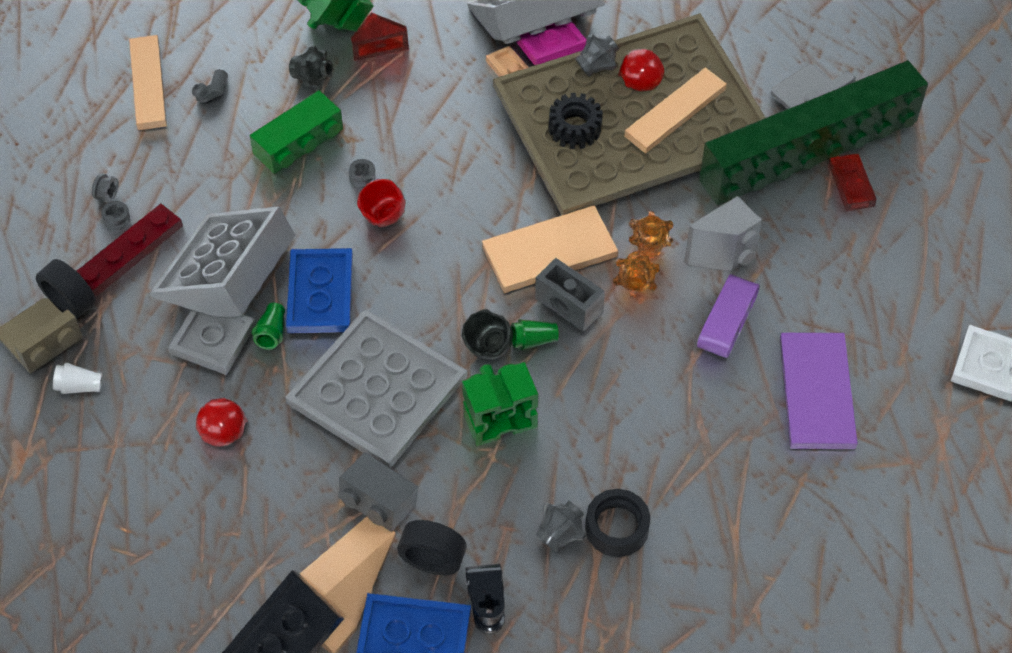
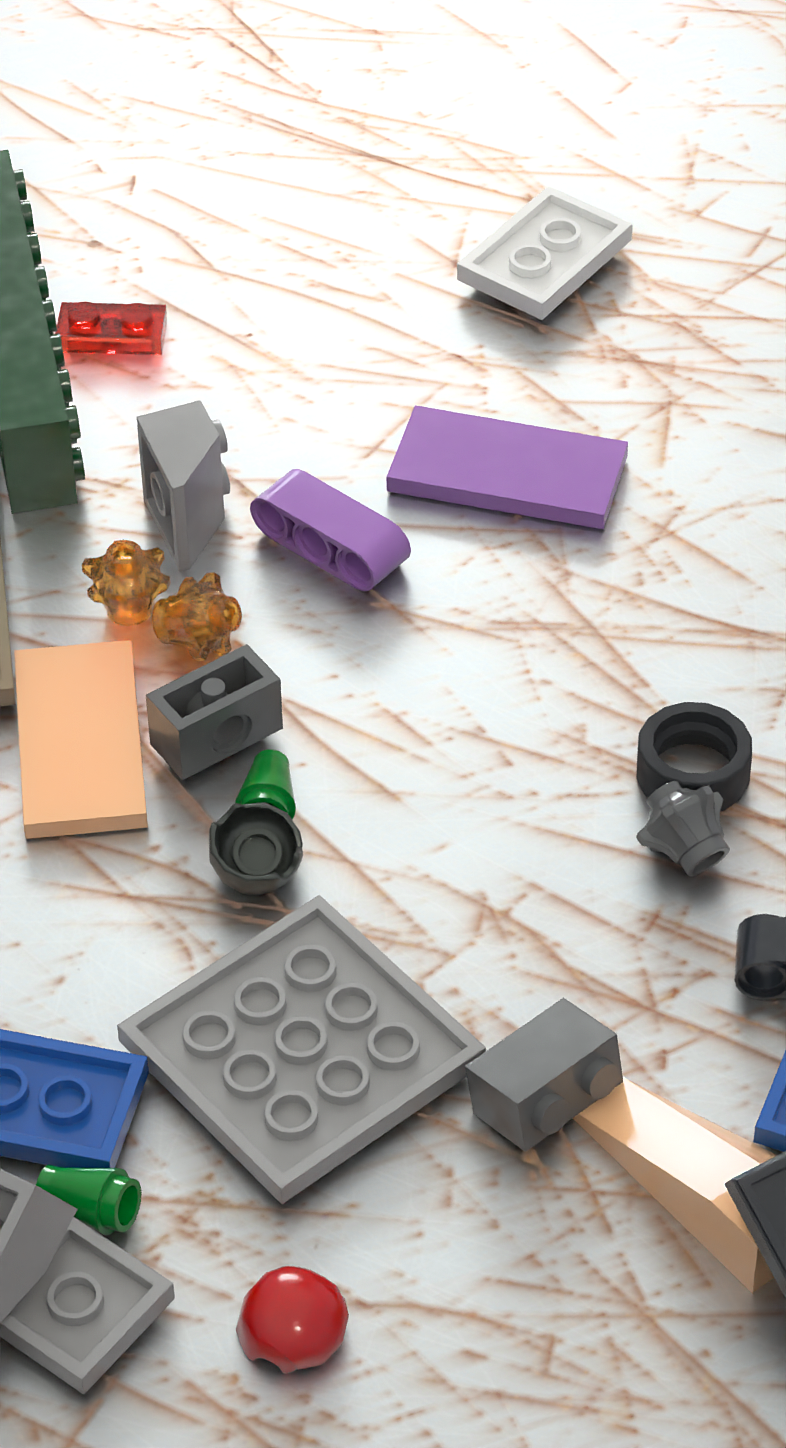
camera: 75 degrees left, 10 degrees down
black tyre [397,520,467,576] -> none
green brick [462,362,539,447] -> none

